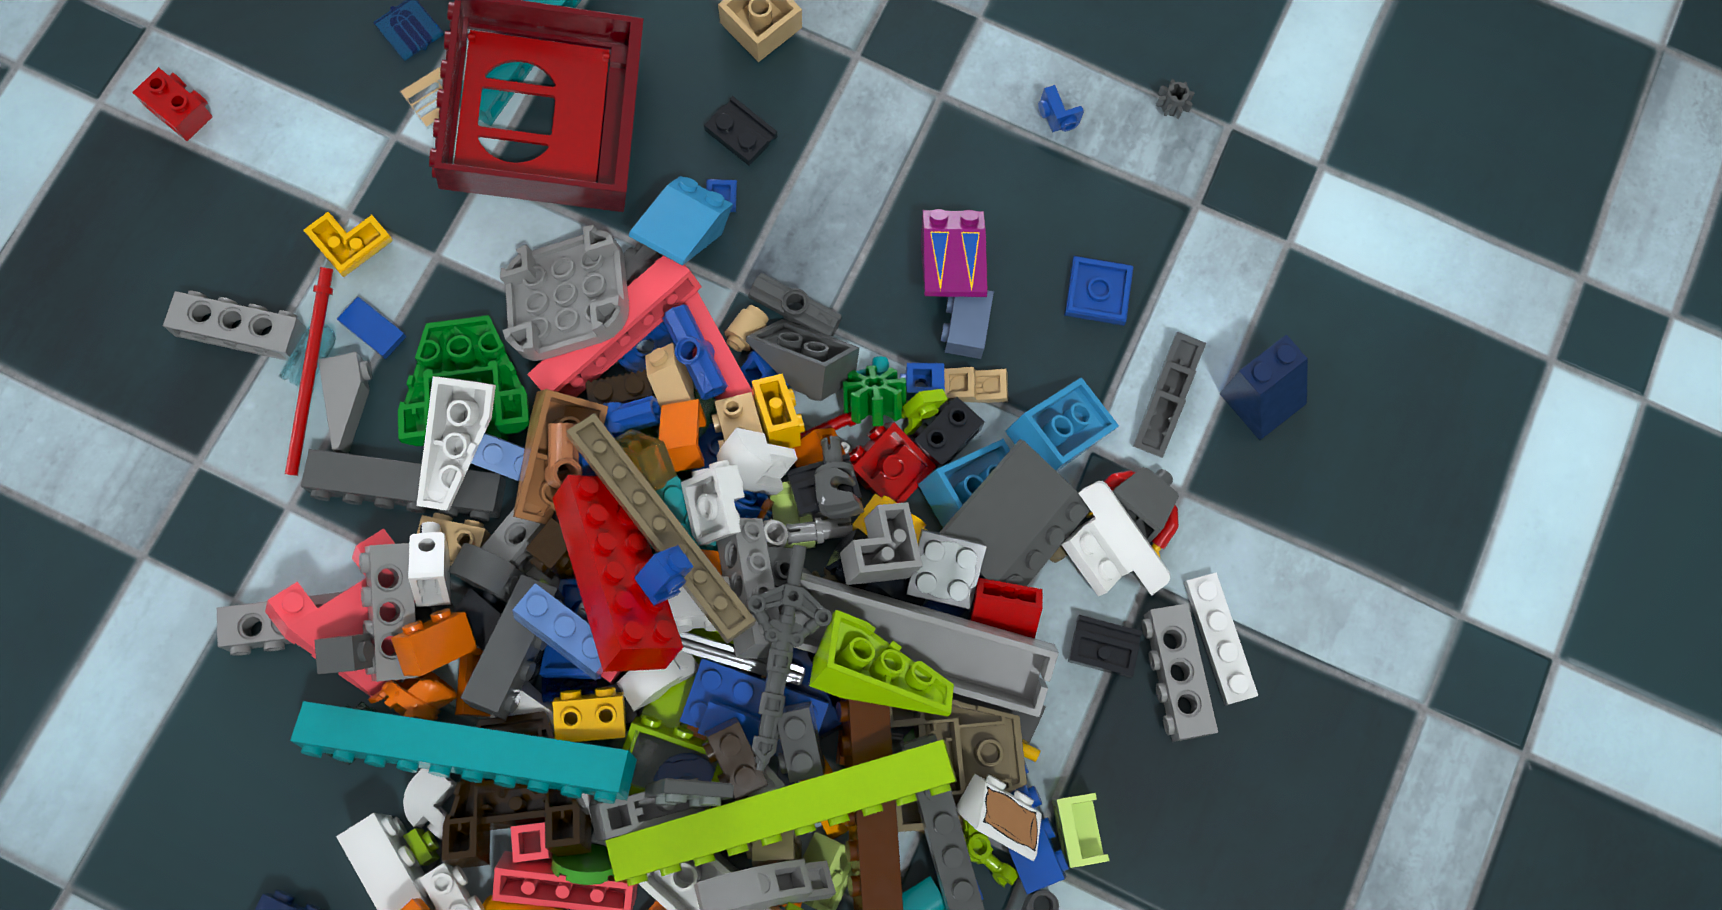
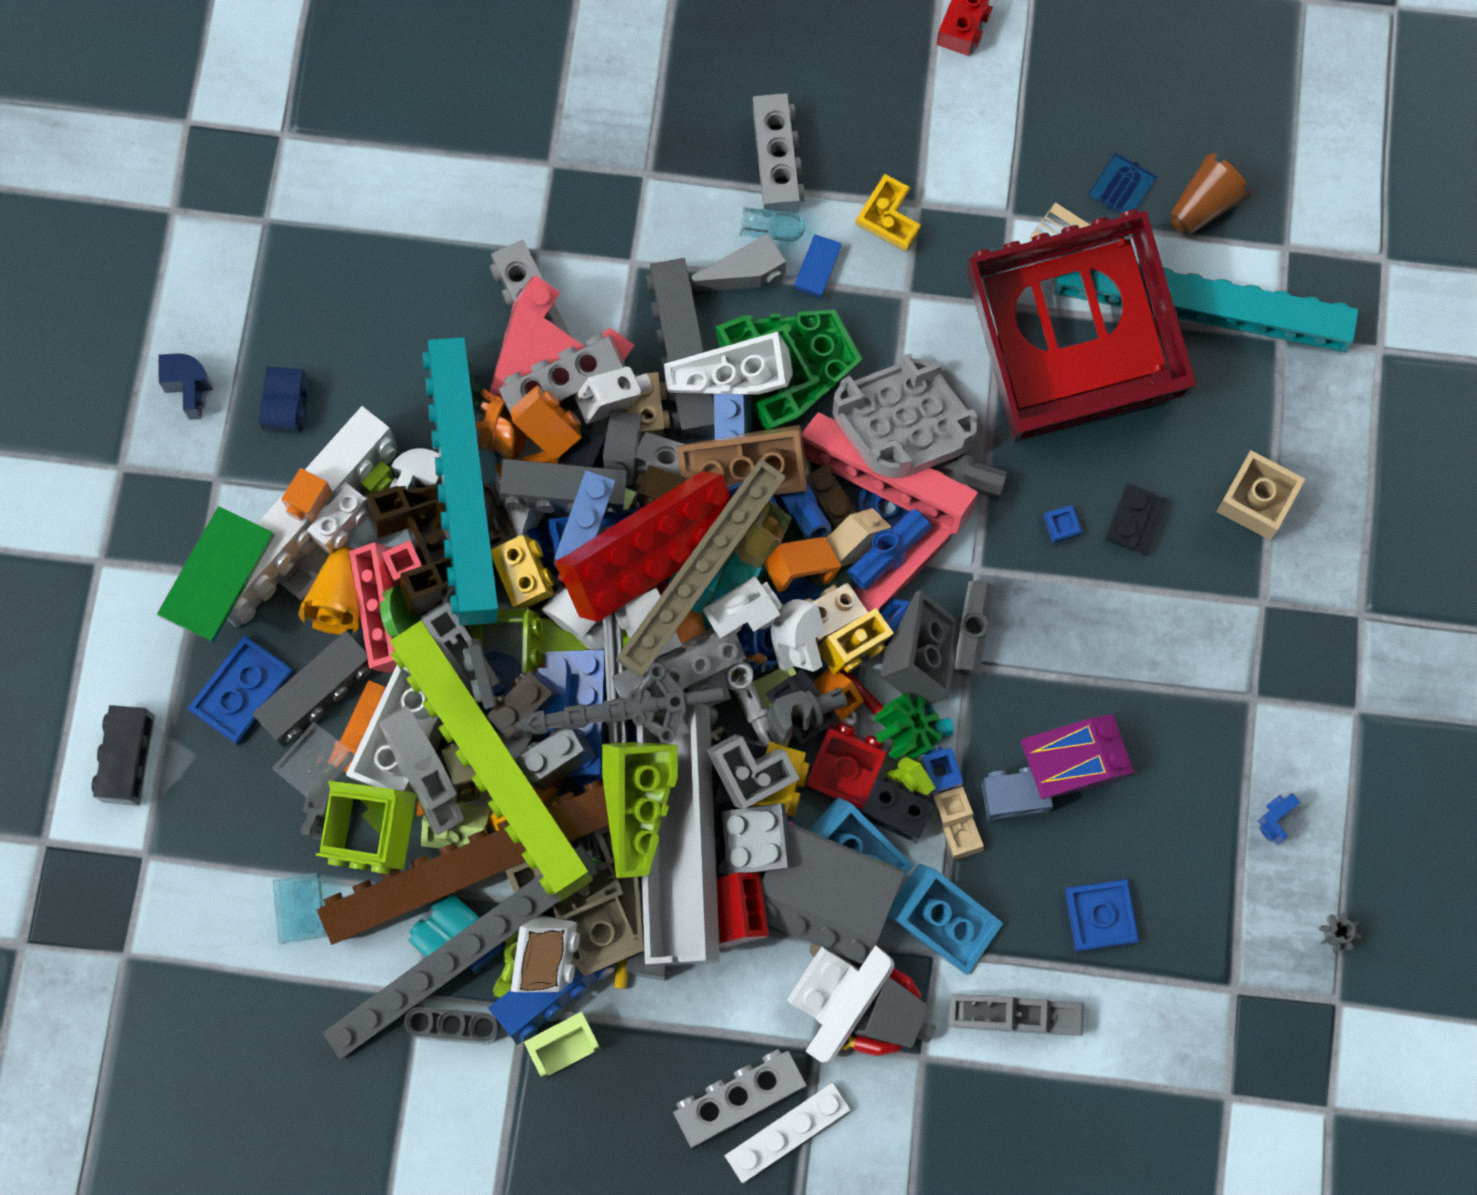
camera: 80 degrees right, 0 degrees up
red bar [285,267,334,476] -> none
dark grey brick [314,633,374,674] -> none
nougat piece [545,423,582,489] -> none
dark azure slope [629,176,733,266] -> none
blue brick [634,545,694,605] -> none
tan brick [725,305,769,352] -> none
black plate [1068,615,1142,678] -> none
dark blue slope [1220,334,1308,440] -> none

